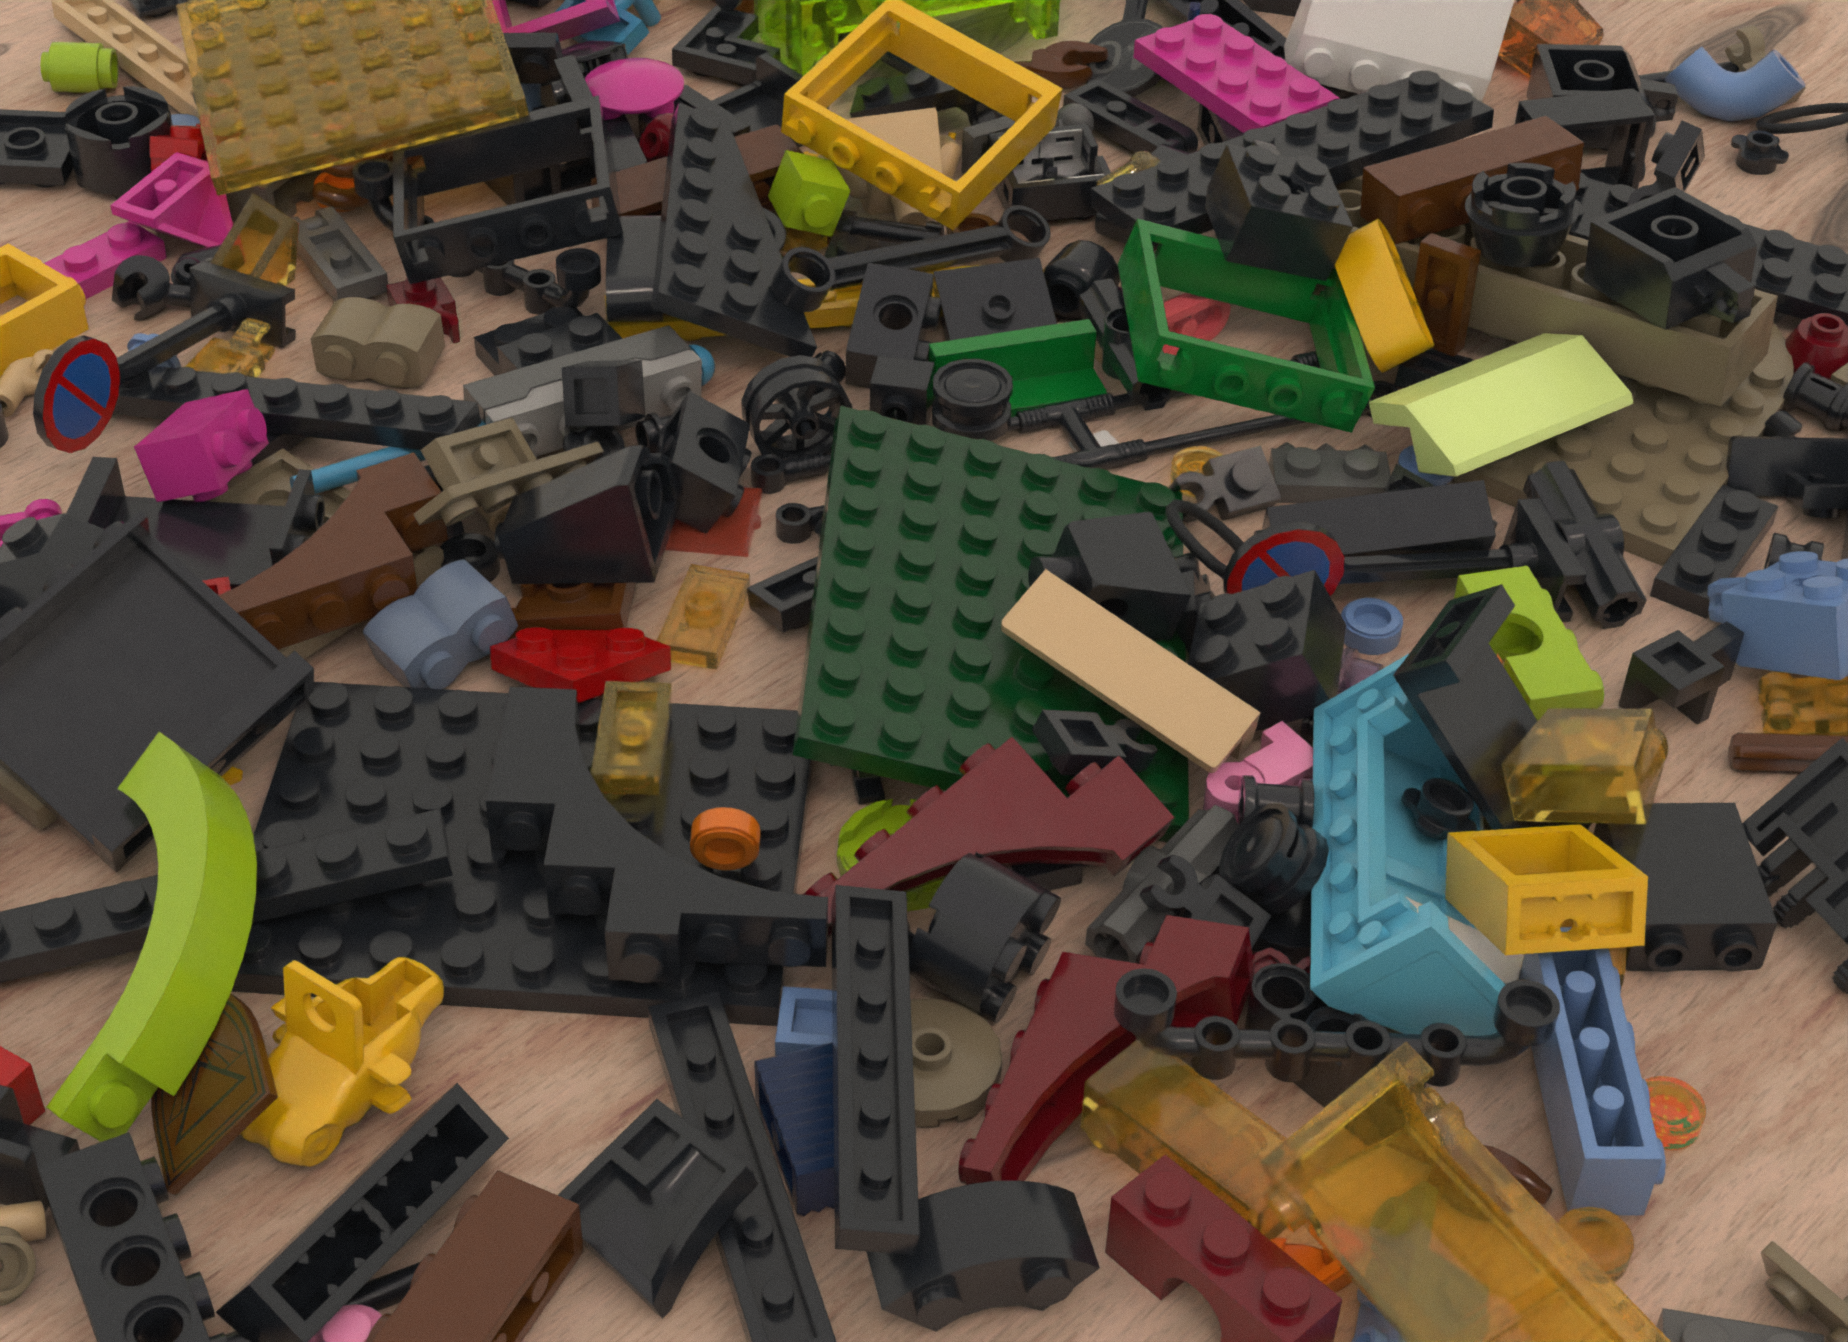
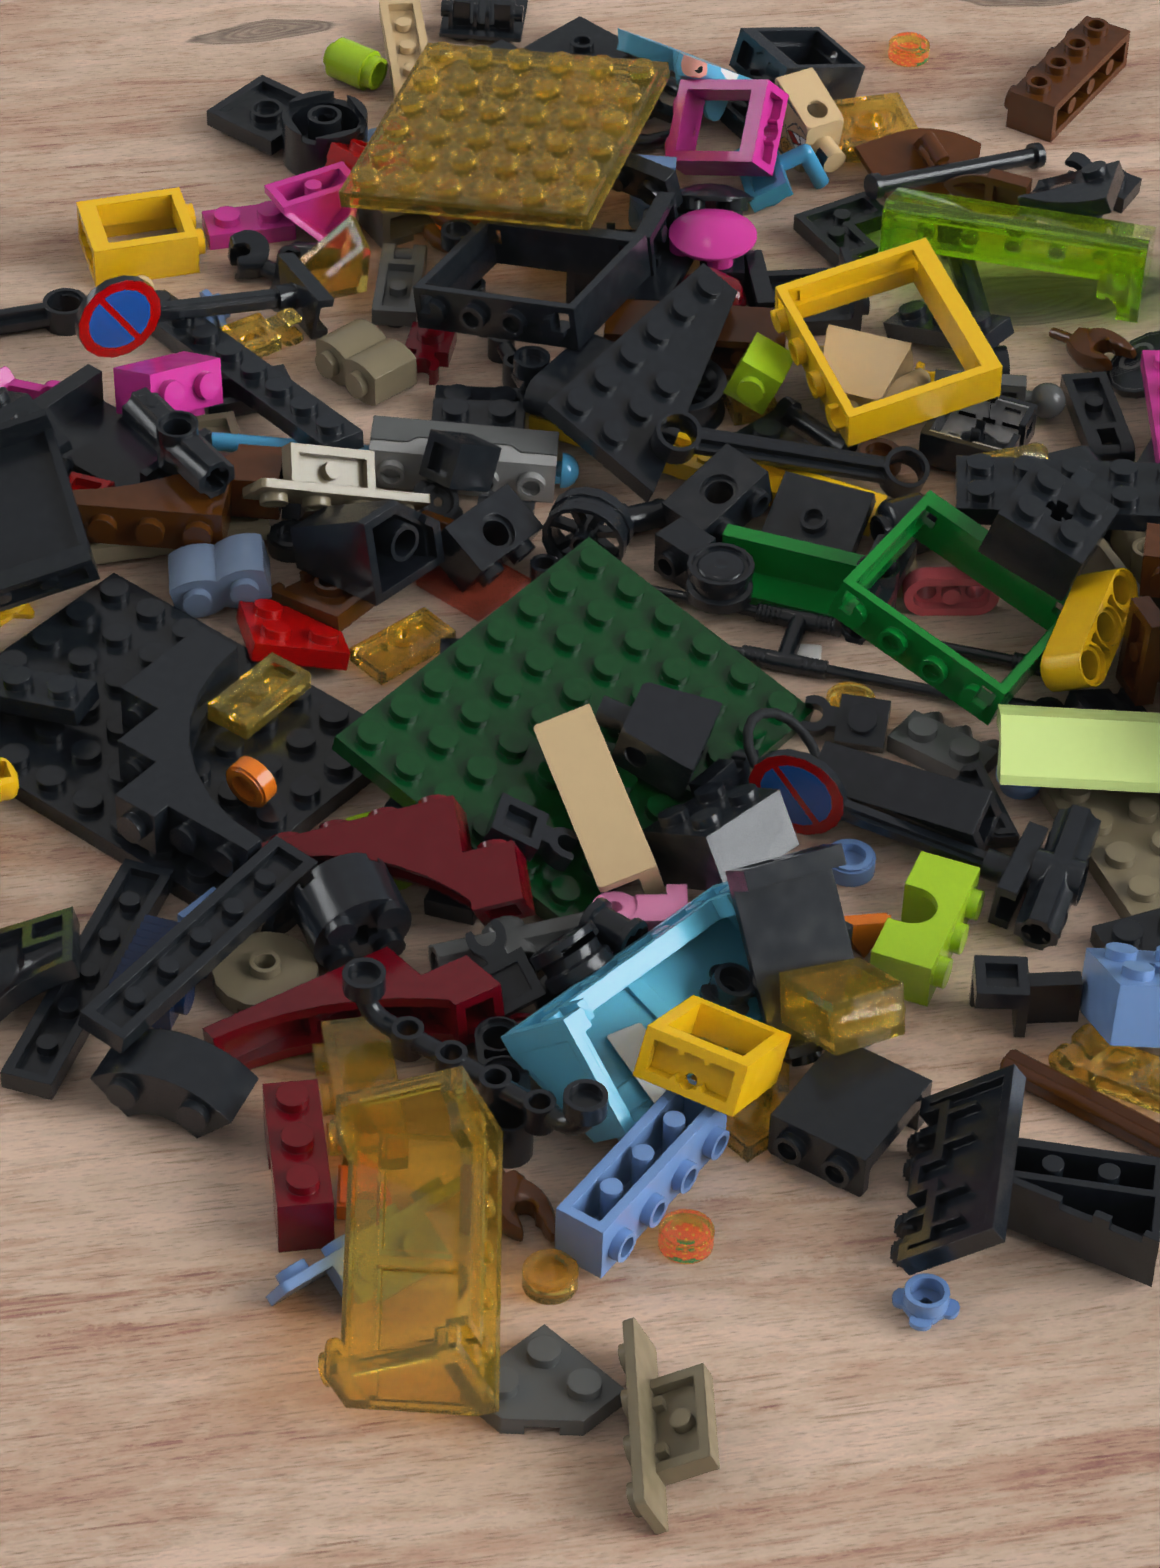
camera: 35 degrees right, 0 degrees up
none -> black piece [122,387,235,499]

